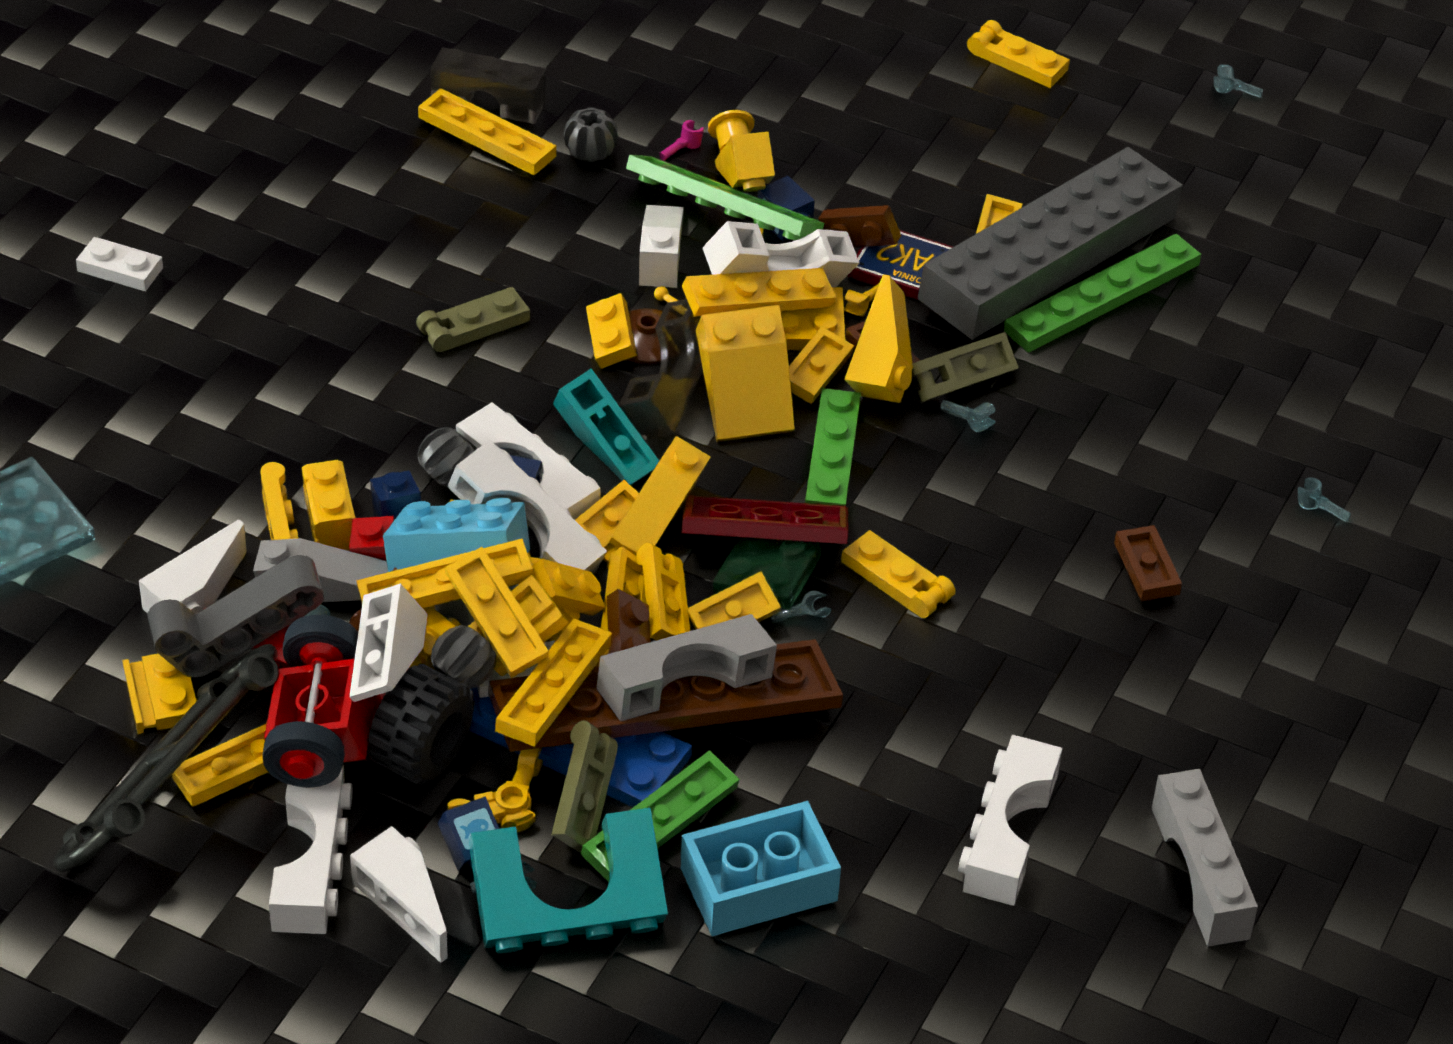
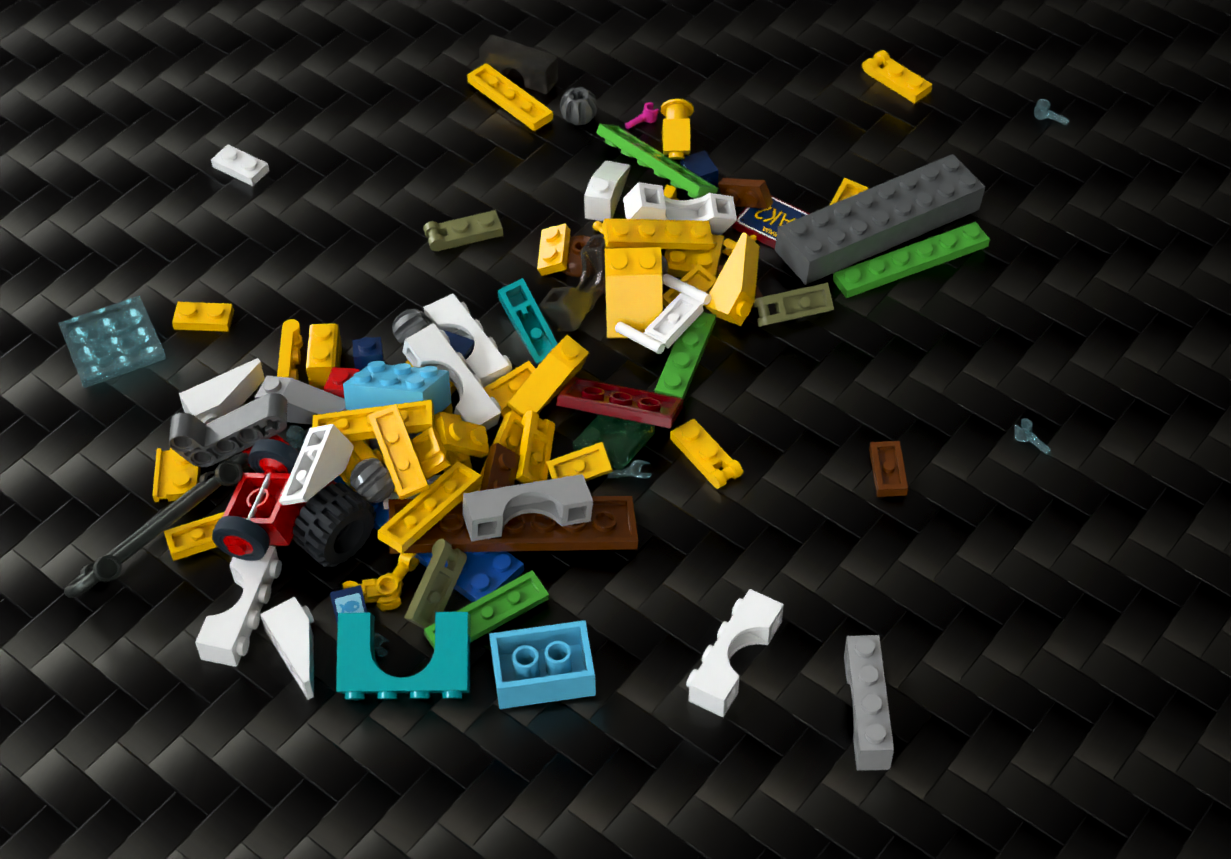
camera: 15 degrees right, 5 degrees up
clear light blue hand [941,400,996,432] -> none
none -> yellow plate [172,302,234,332]
none -> white plate [615,274,711,354]

